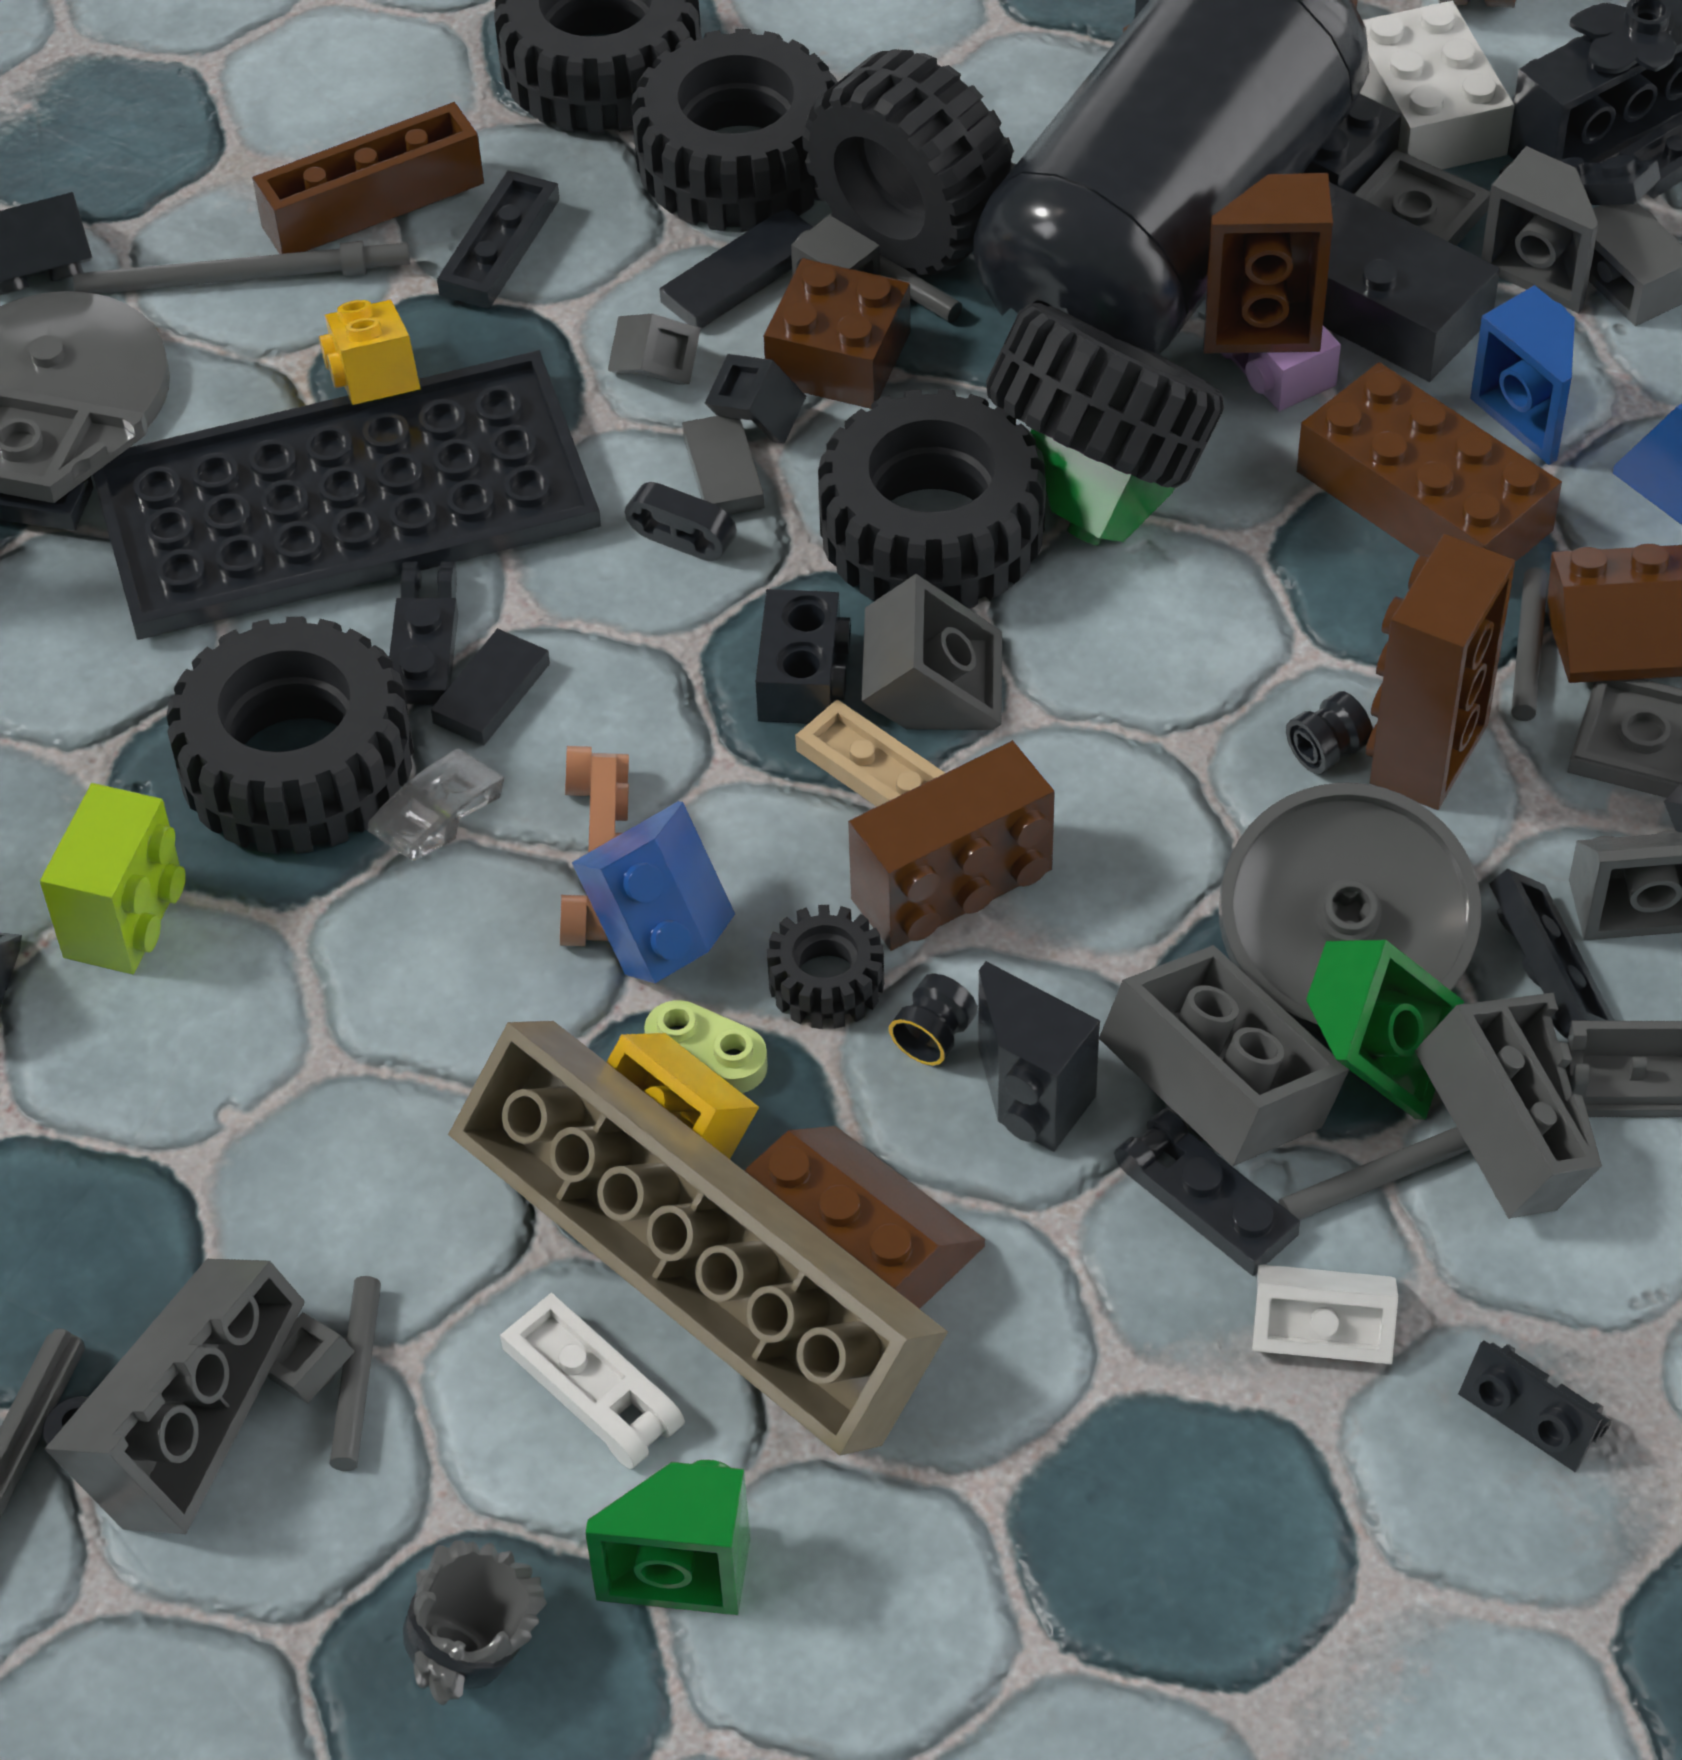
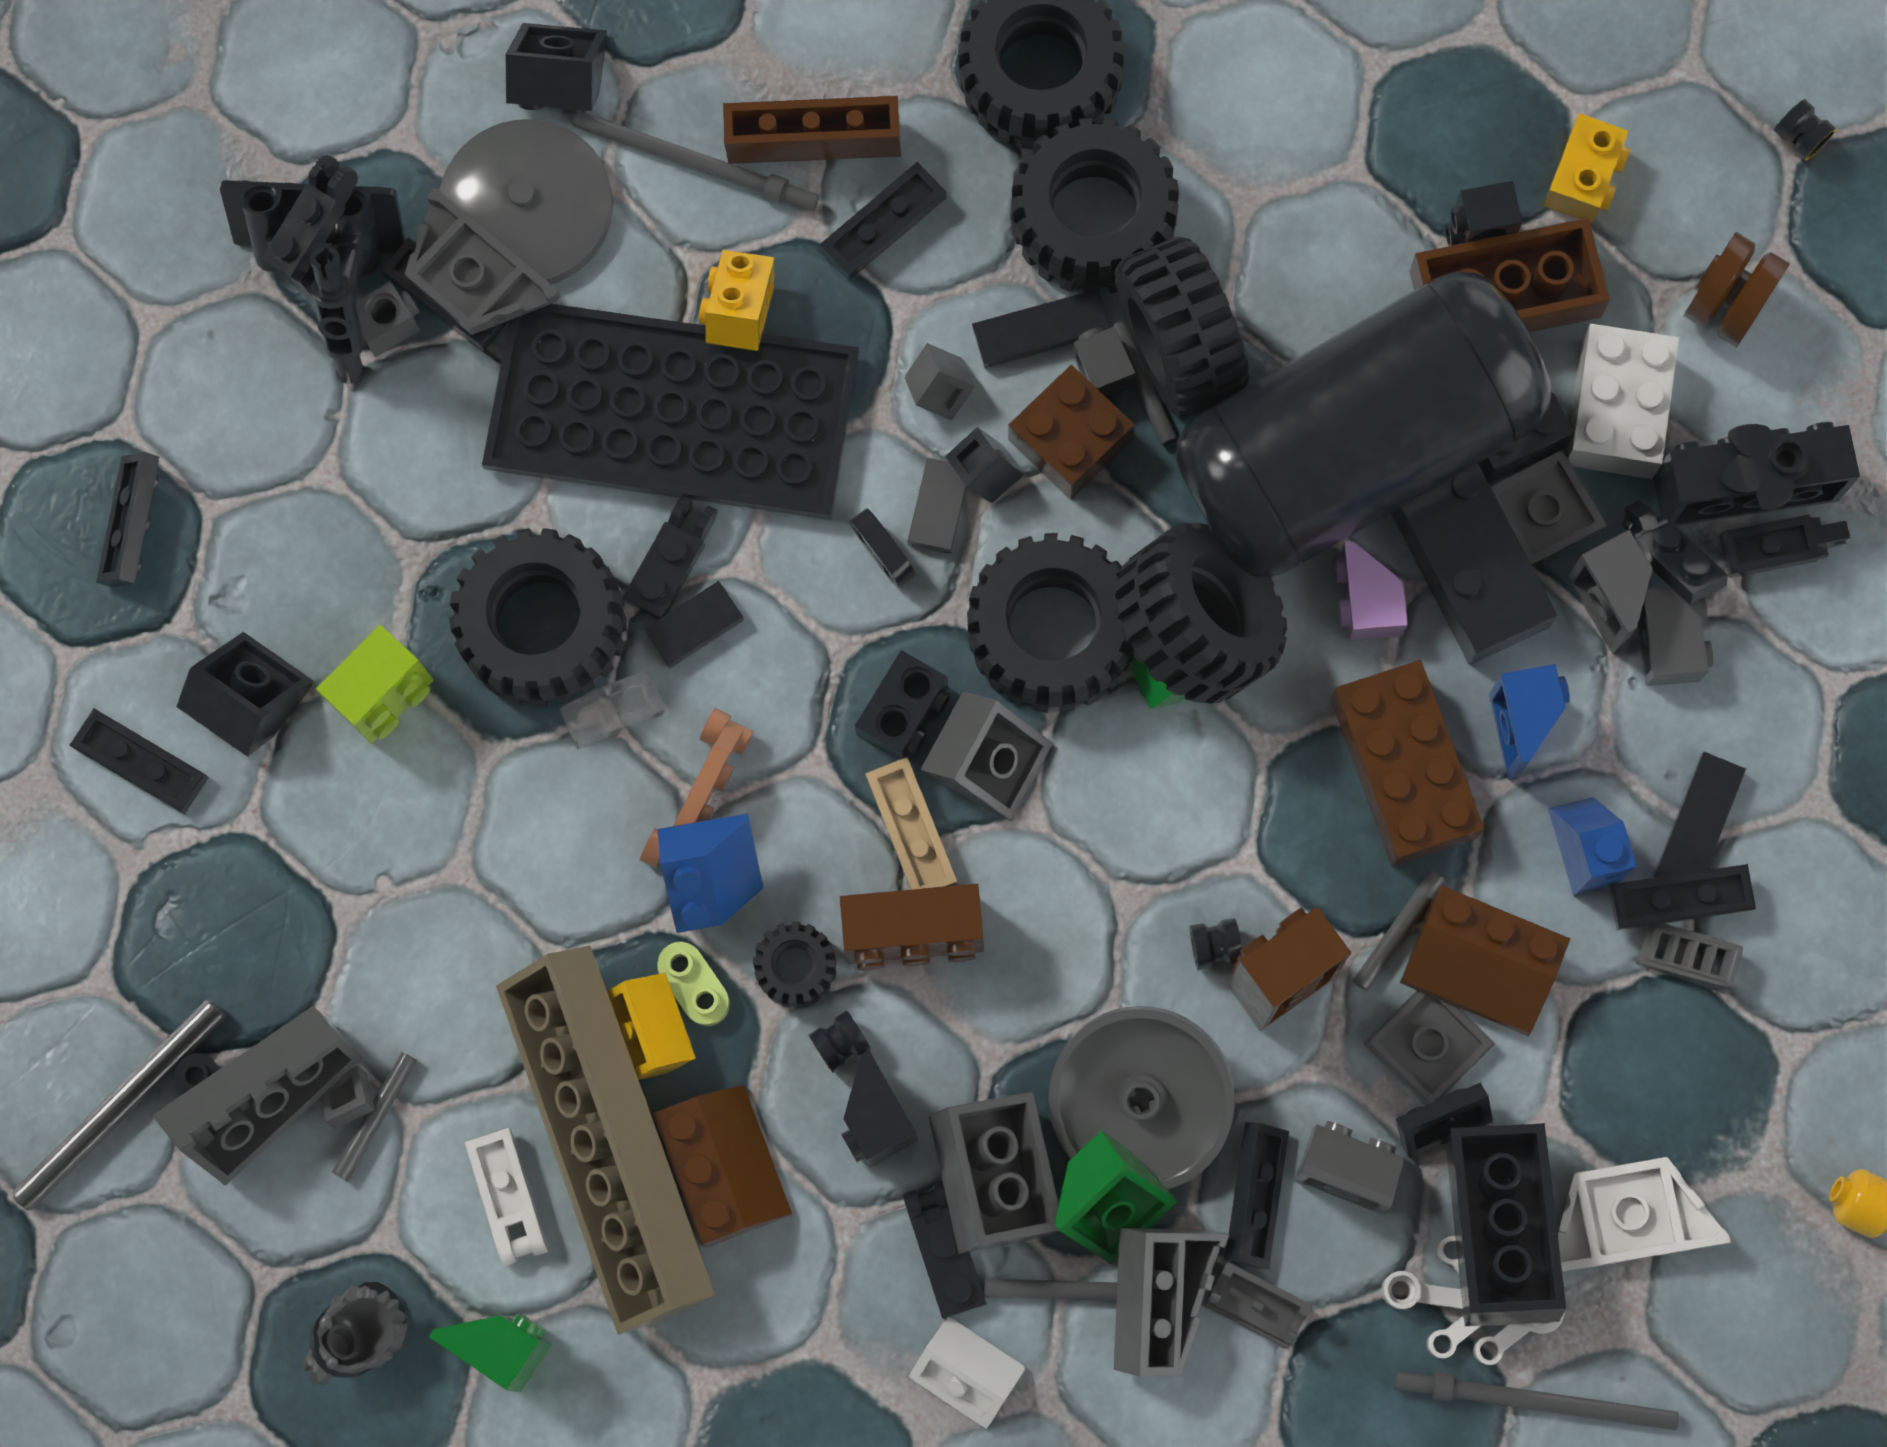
camera: 30 degrees right, 25 degrees up
reddish brown slope [1203,173,1333,354] -> none

